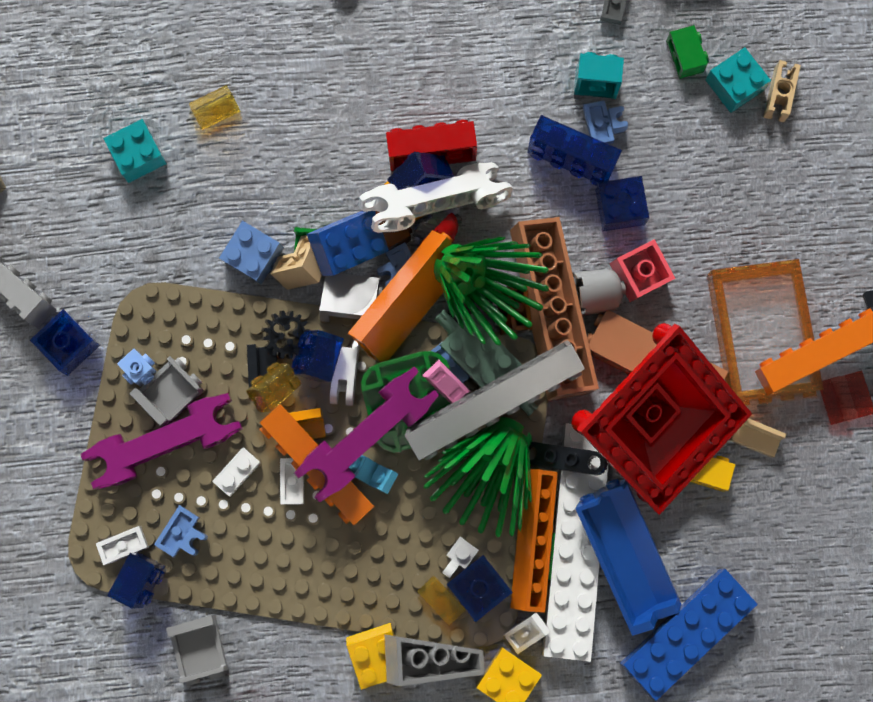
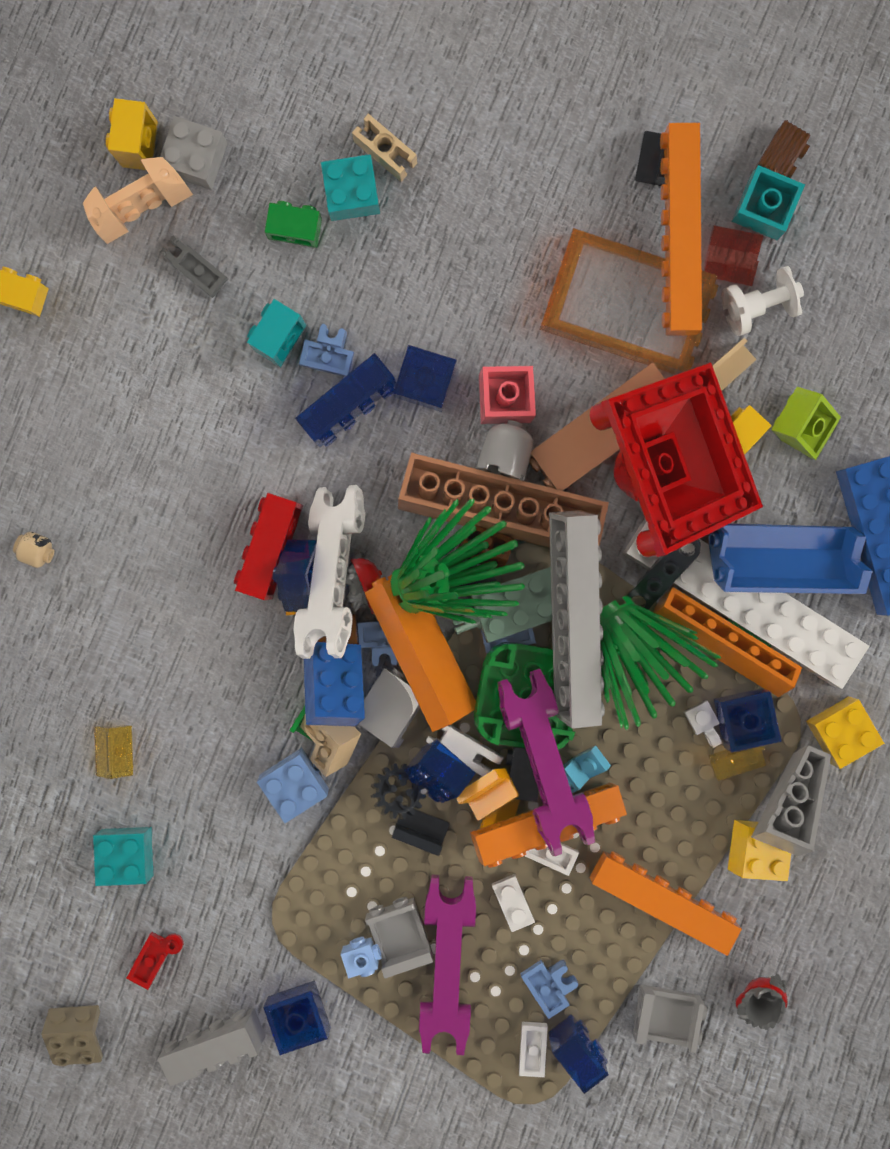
camera: 65 degrees left, 10 degrees up
clear yellow brick [246,362,302,413] -> none
bright pink tile [423,360,470,404] -> none
white plate [504,612,550,654] -> none
none -> red hinge [126,932,184,990]
none -> light orange panel [455,768,519,820]
none -> black brick [506,746,539,802]
none -> orange brick [589,851,742,956]
none -> white piece [721,266,804,336]
none -> lime slope [771,387,841,460]

